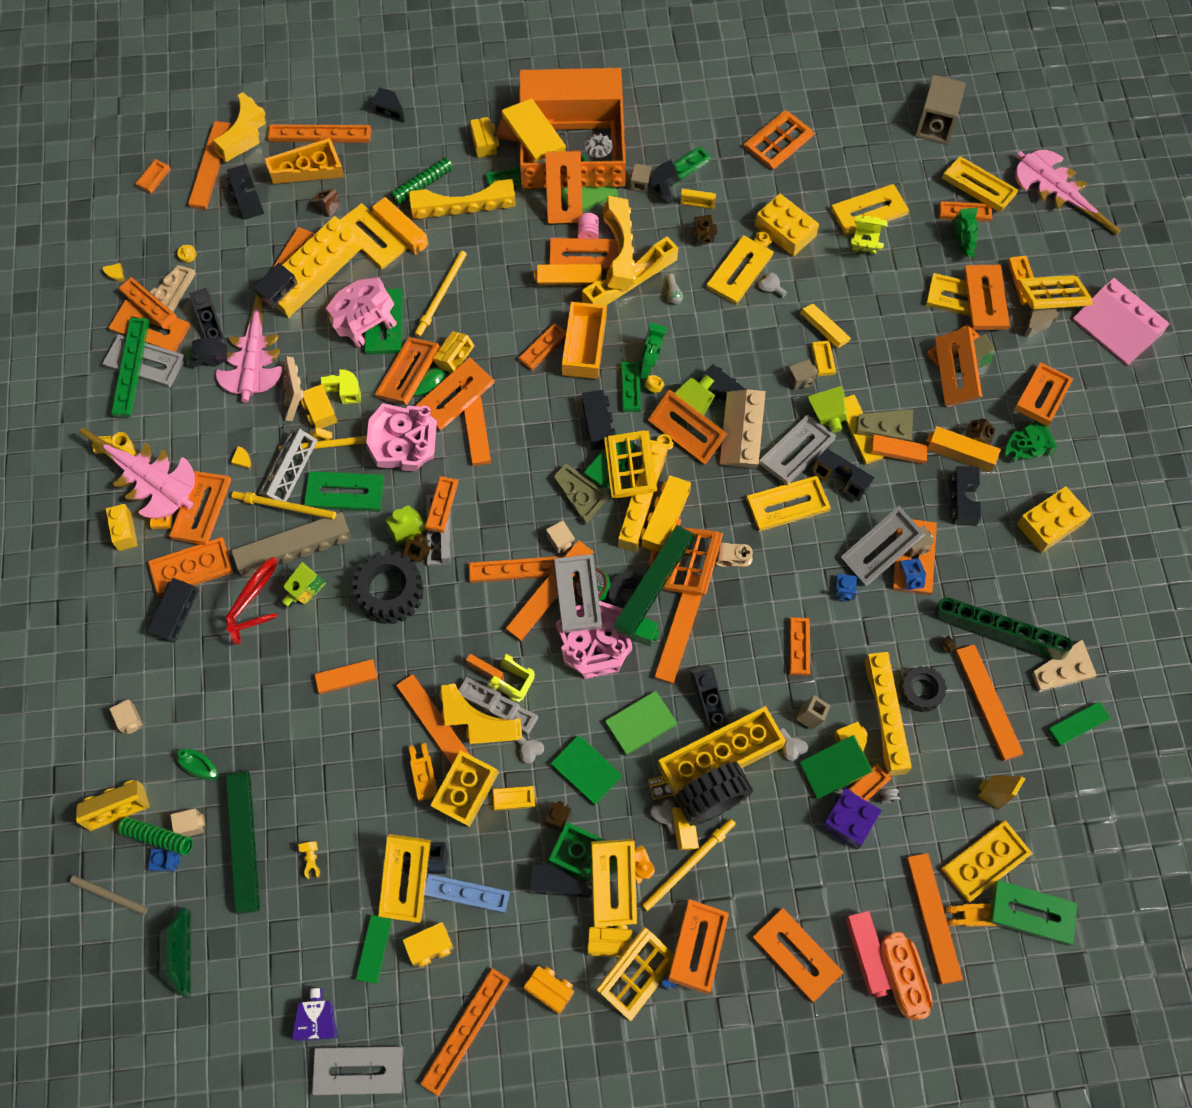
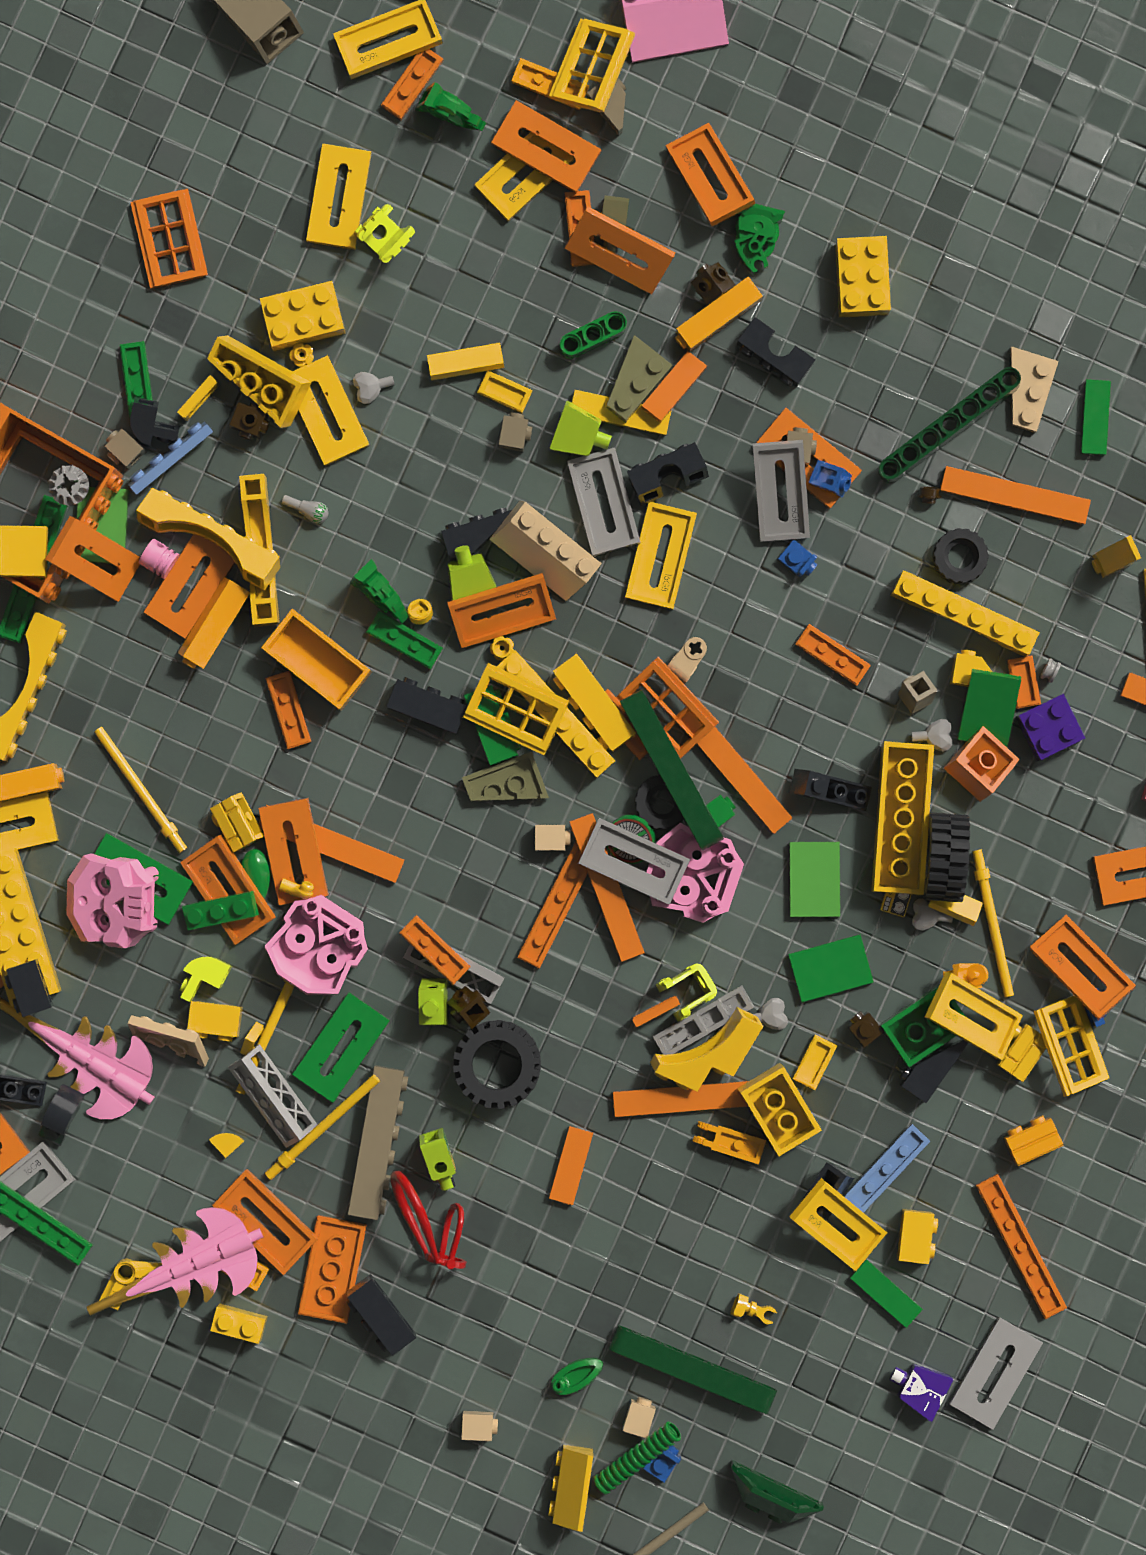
camera: 60 degrees left, 20 degrees up
none -> medium blue plate [128,421,213,495]
none -> green plate [182,891,259,930]
none -> yellow wedge [207,335,312,428]
none -> yellow arm [279,878,314,899]
none -> green beam [560,311,627,359]
none -> orange slope [944,726,1020,802]

